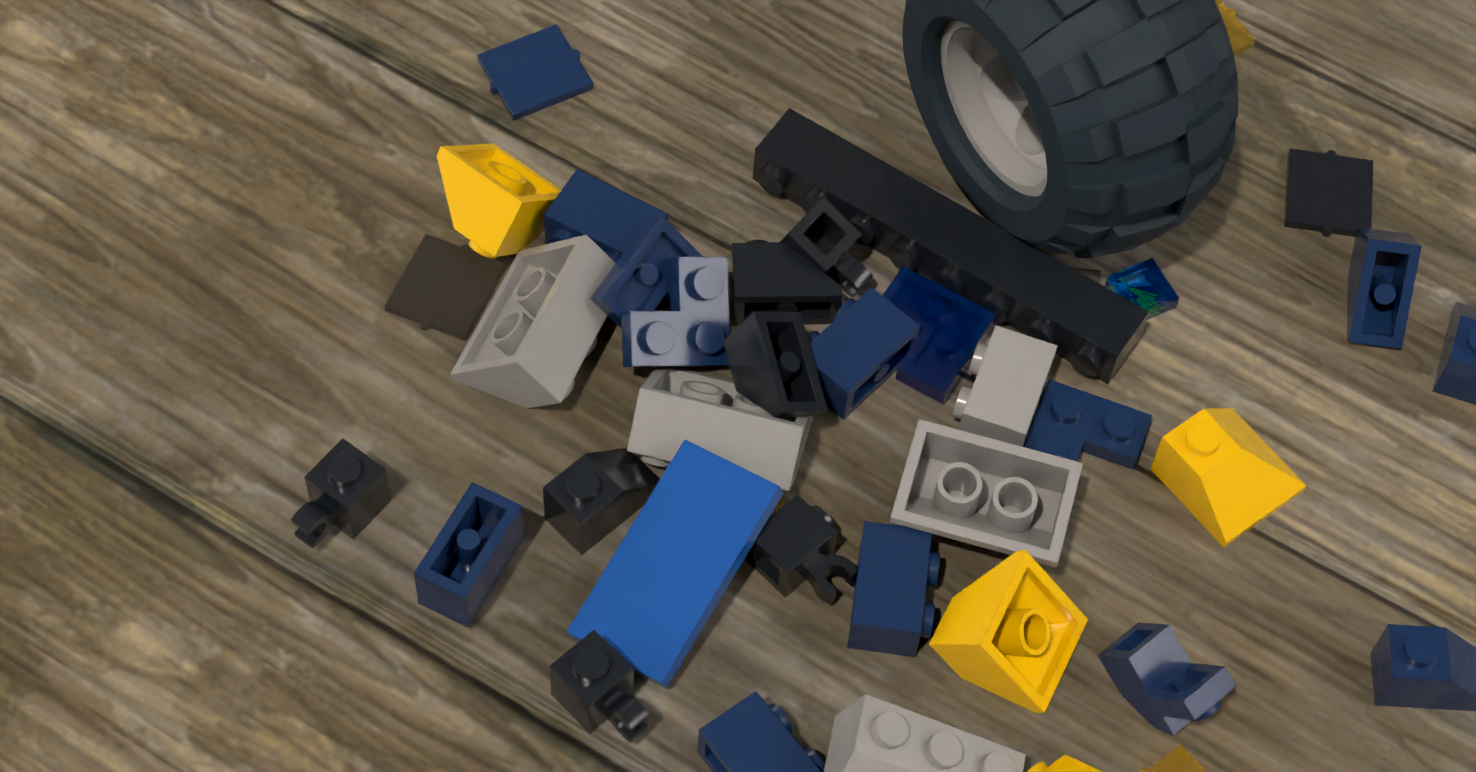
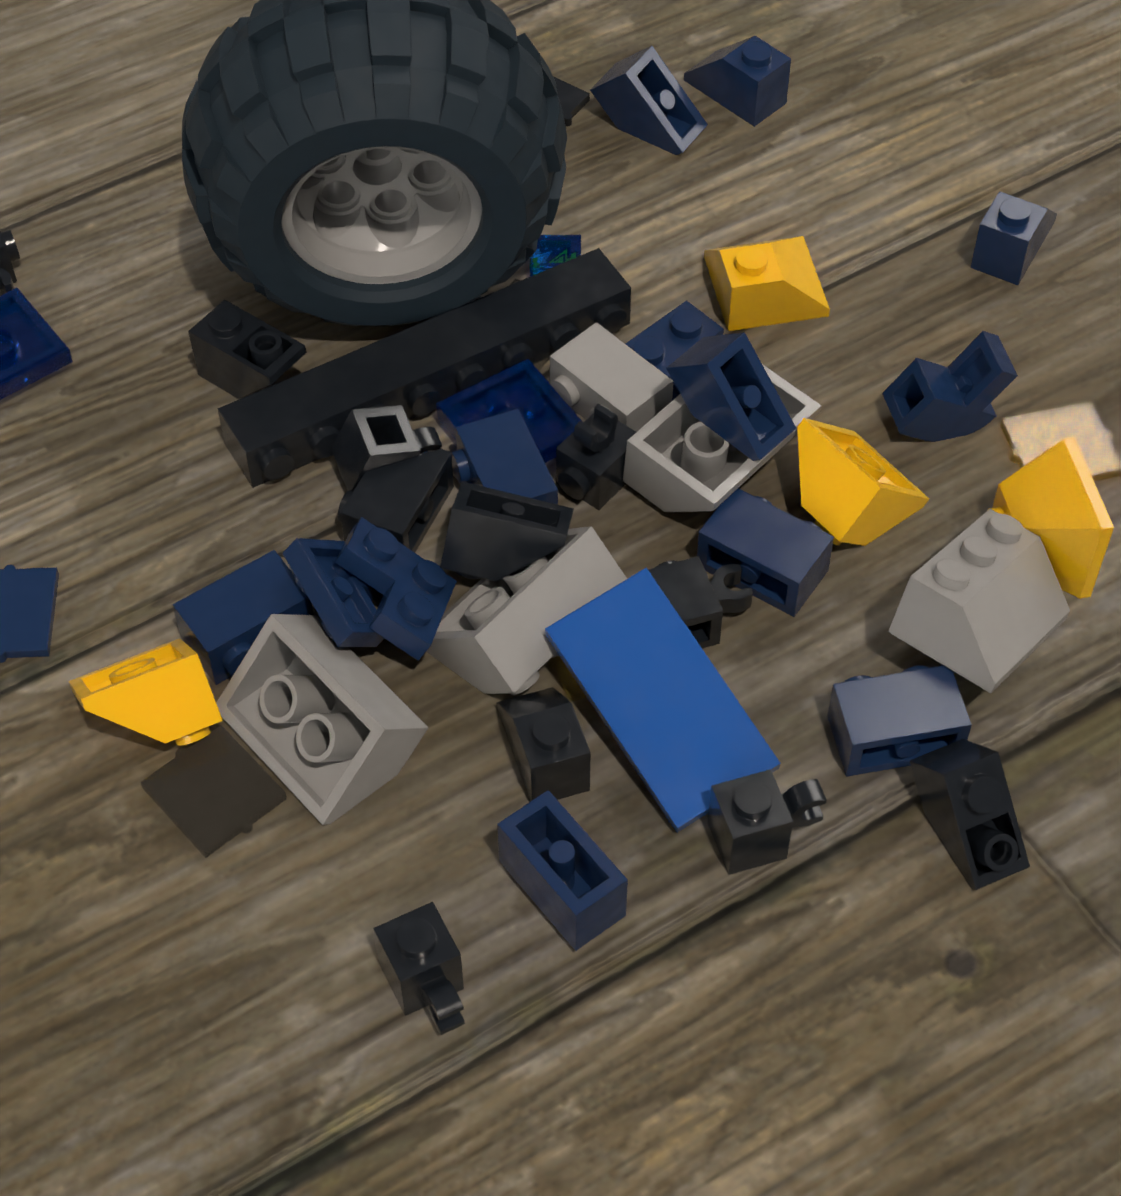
camera: 60 degrees left, 5 degrees down
none -> black slope [188,300,307,398]
none -> black brick [556,403,636,510]
none -> dark blue slope [666,332,796,461]

